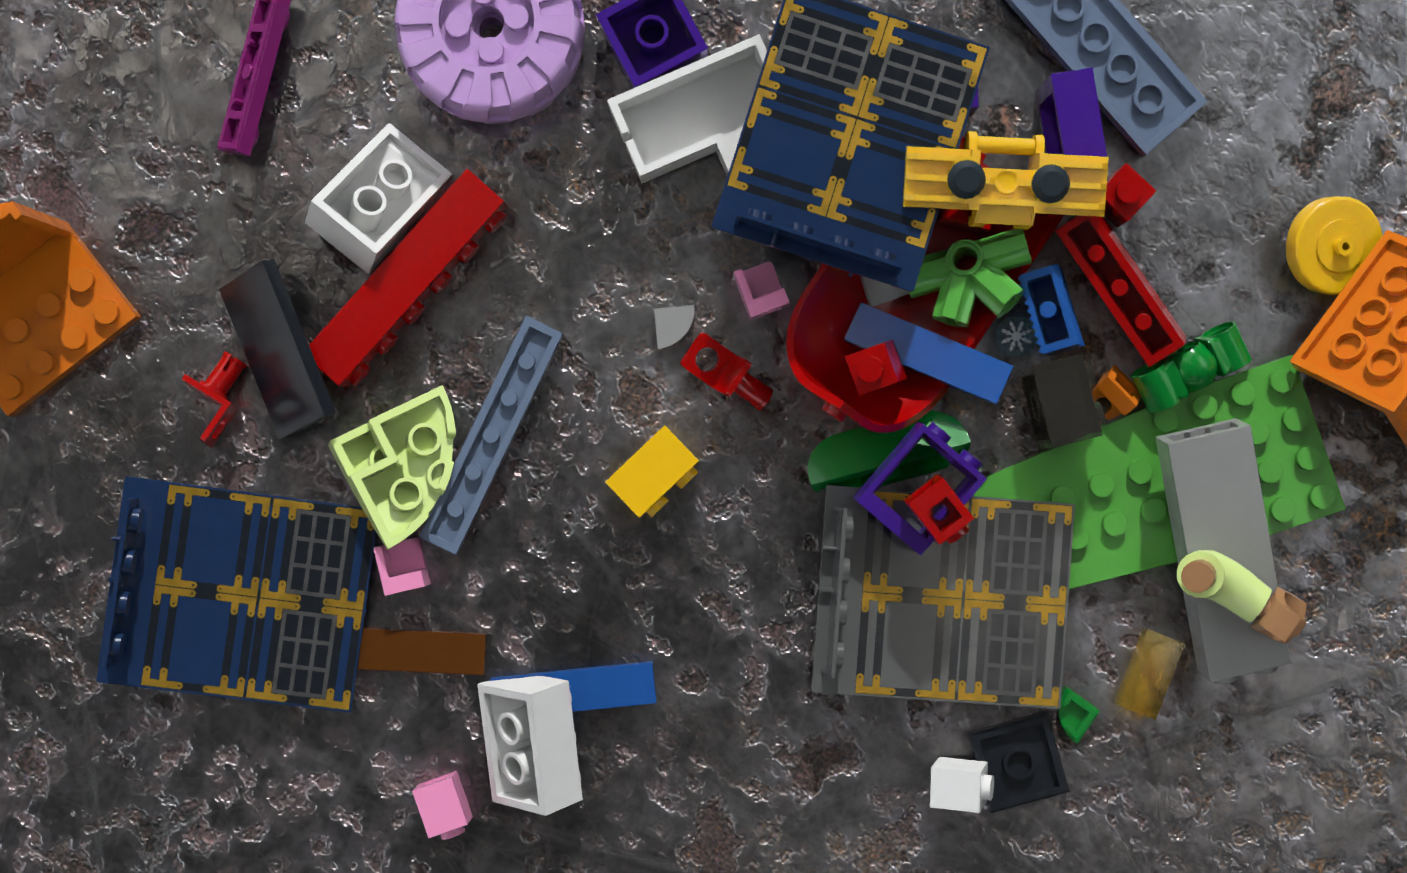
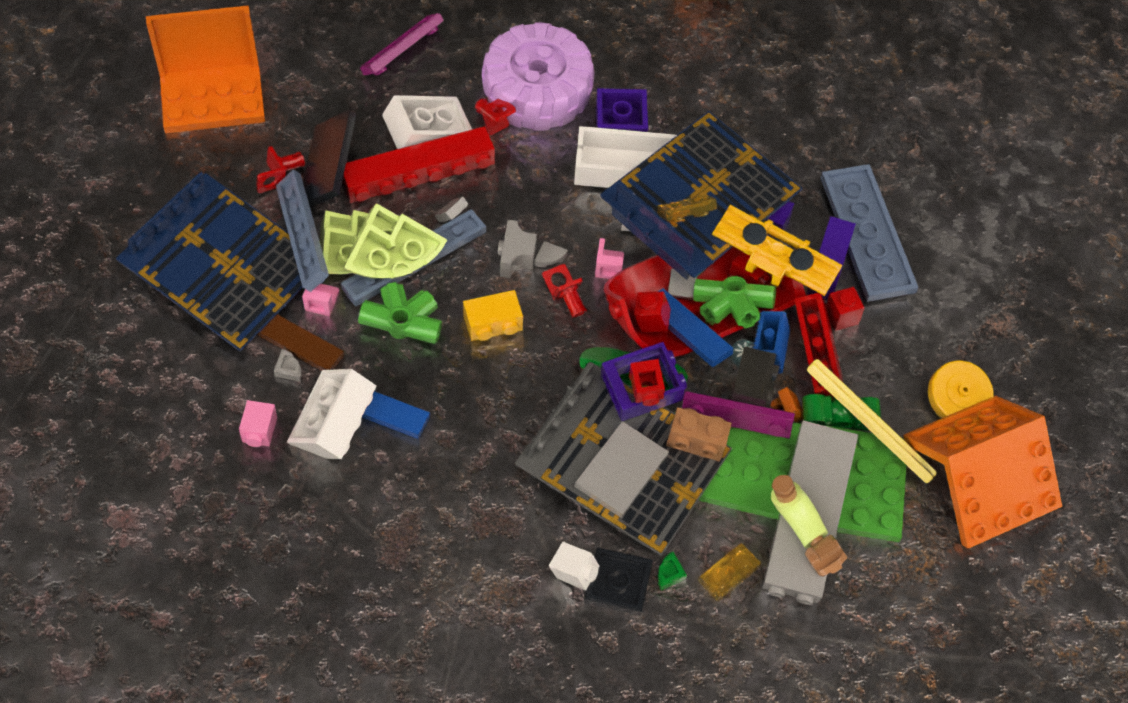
camera: 25 degrees right, 30 degrees down
none -> light grey tile [274,349,302,382]
none -> sand blue plate [276,170,329,292]
none -> yellowish green brick [343,203,447,279]
none -> bright green piece [358,282,442,344]
none -> light grey tile [435,197,468,223]
none -> red bracket [475,98,516,136]
none -> light grey brick [498,220,537,278]
none -> light grey tile [574,421,669,518]
none -> clear yellow plate [657,195,717,223]
none -> medium nougat brick [666,407,732,462]
none -> magenta plate [682,391,795,439]
none -> light yellow axle [807,359,937,483]

